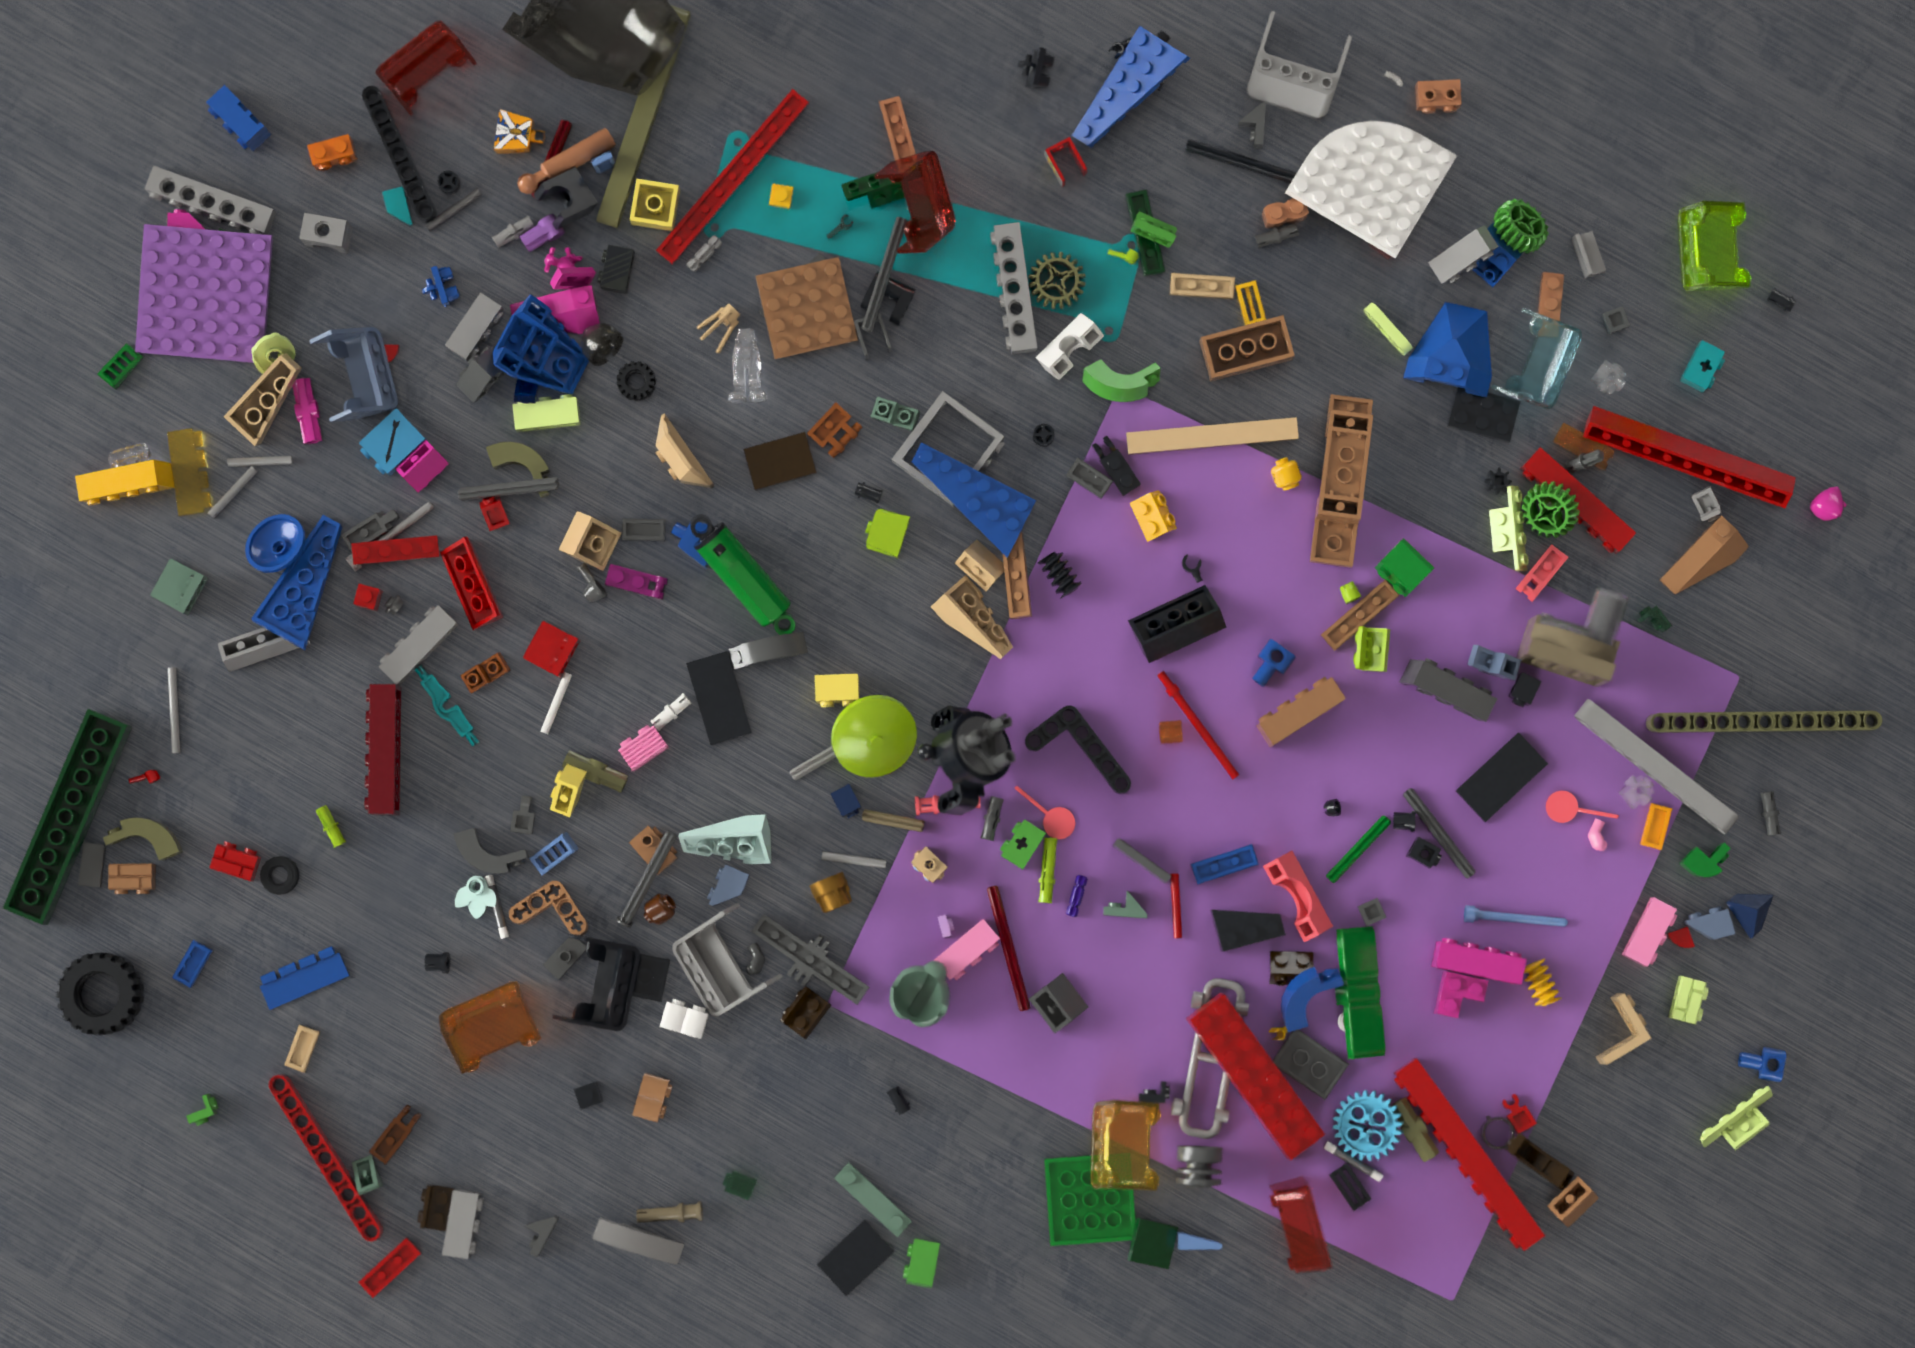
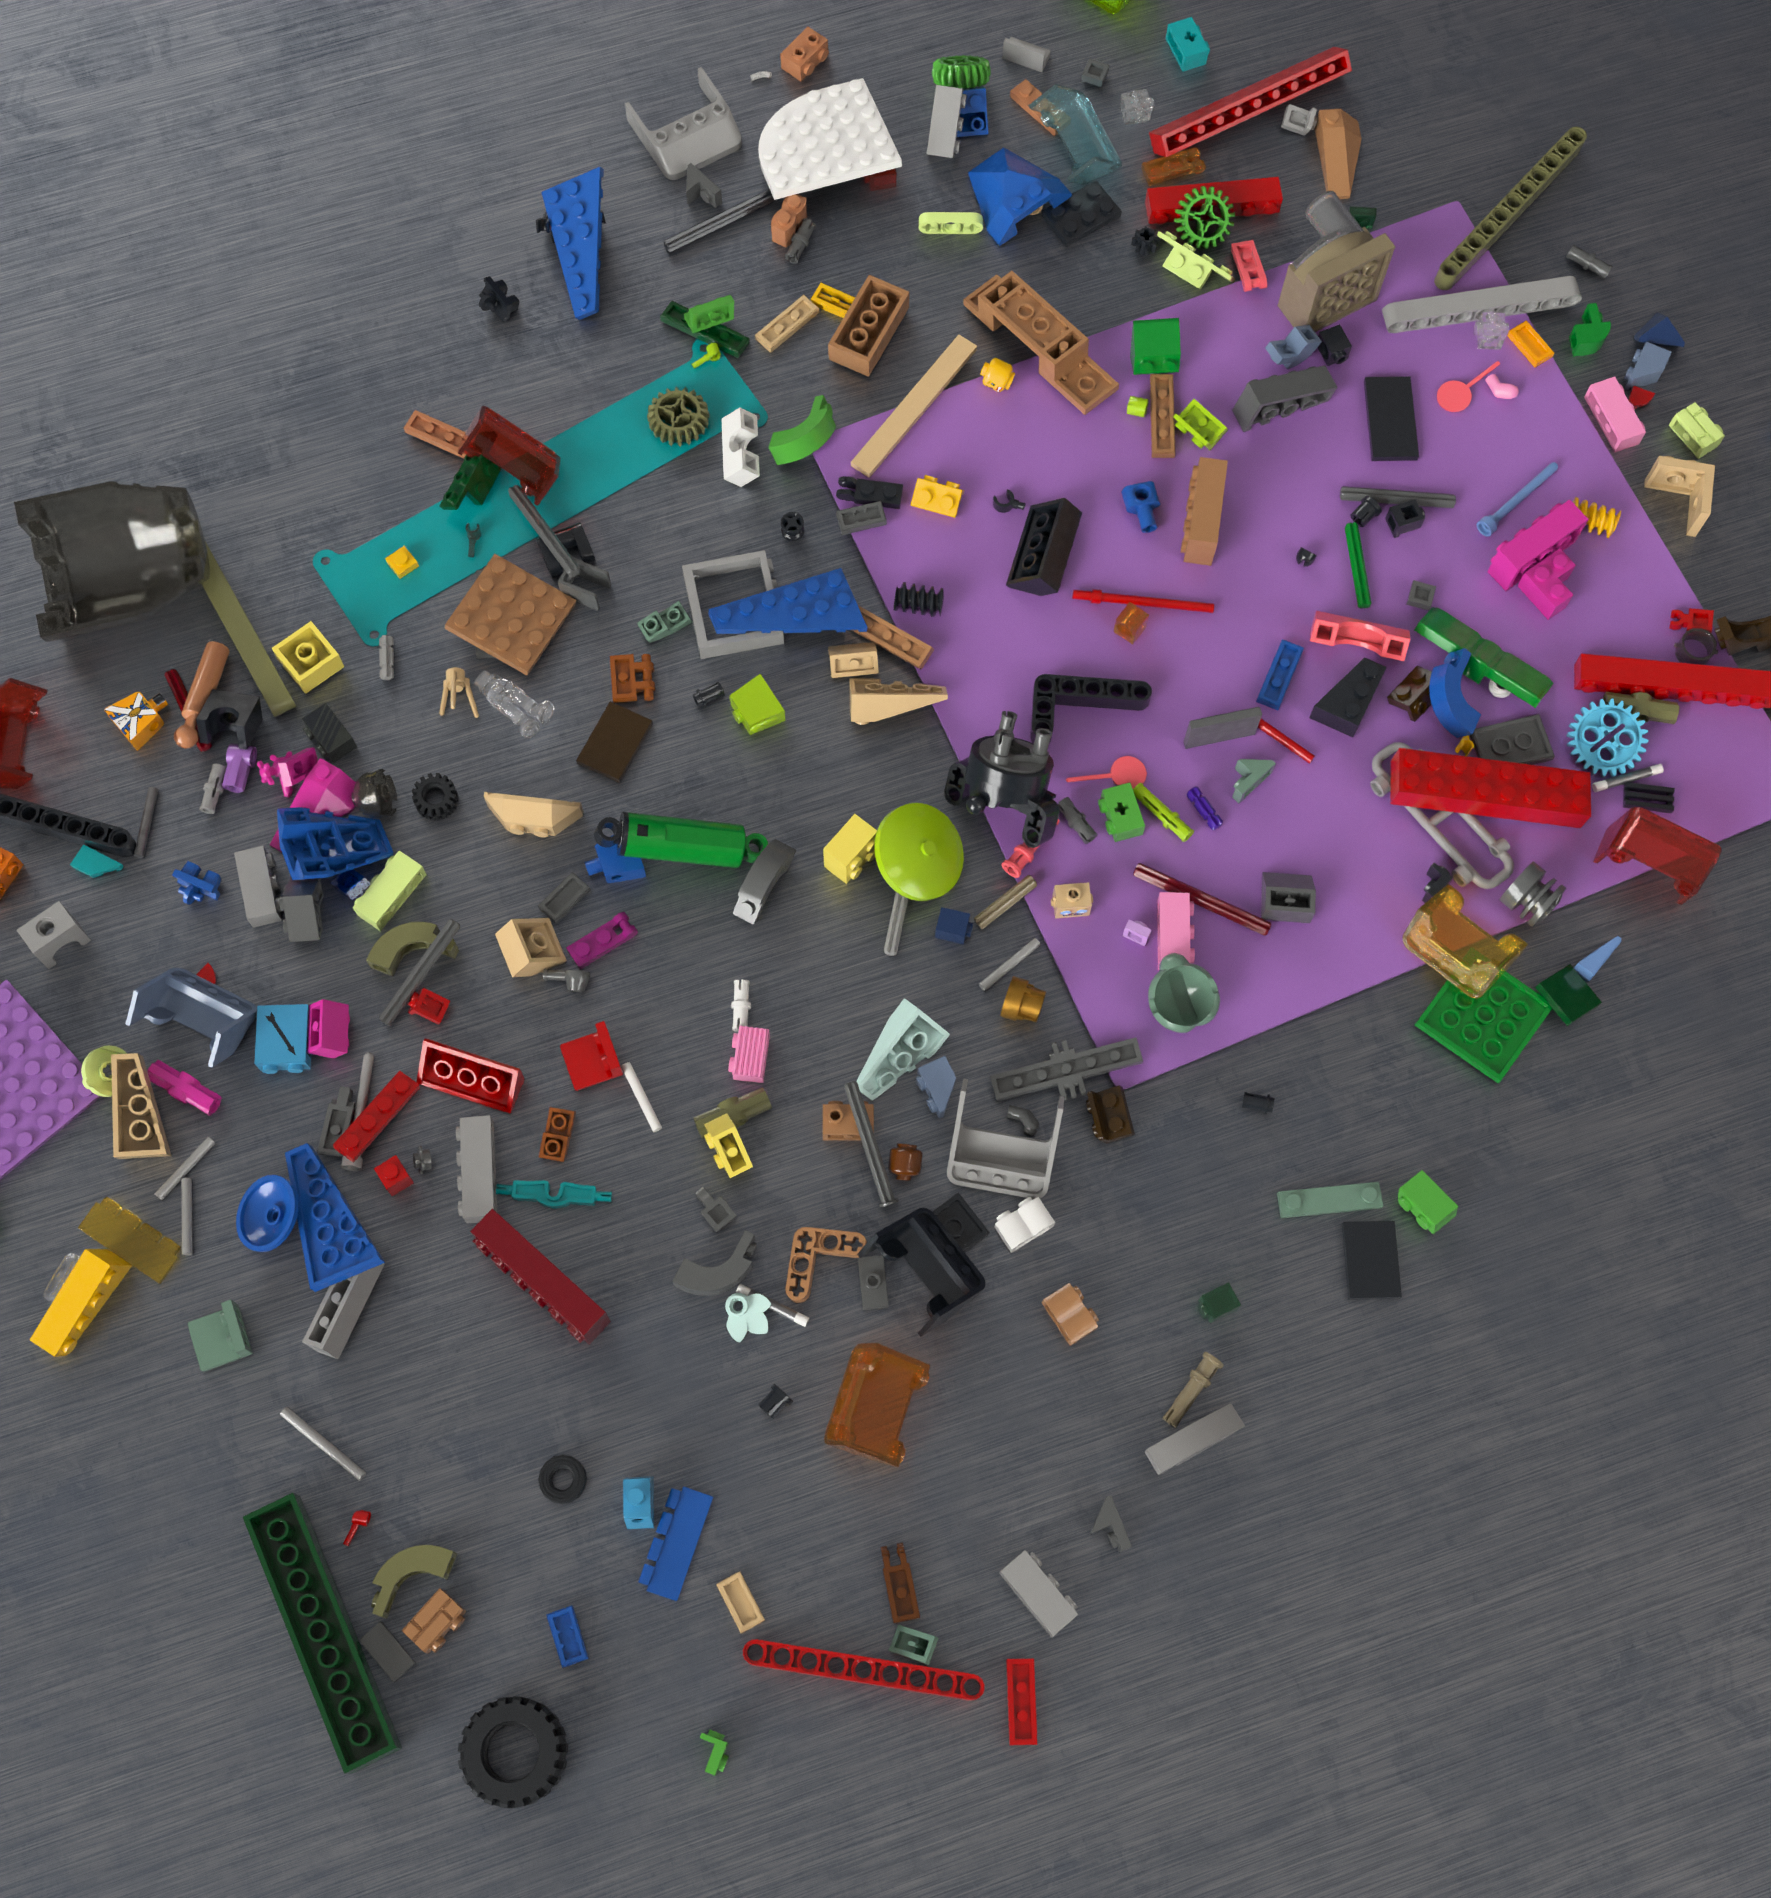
camera: 50 degrees left, 15 degrees down
red brick [210,841,261,882] -> none
lime axle [316,805,346,848] -> none
dark brown bracket [417,1184,455,1231] -> none
black wheel [437,170,461,195] -> none
medium blue slope [529,832,579,876] -> none
black brick [574,1081,603,1110] -> none
medium blue slope [590,151,615,174] -> none
red plate [656,89,809,265] -> none
black tile [686,651,752,745] -> none
light grey brick [990,222,1037,354] -> none
red piece [1044,137,1087,187] -> none
dark grey axle [1565,449,1604,474] -> none
dark pink piece [1810,486,1847,521] -> none
none -> dark azure torso [623,1476,654,1529]

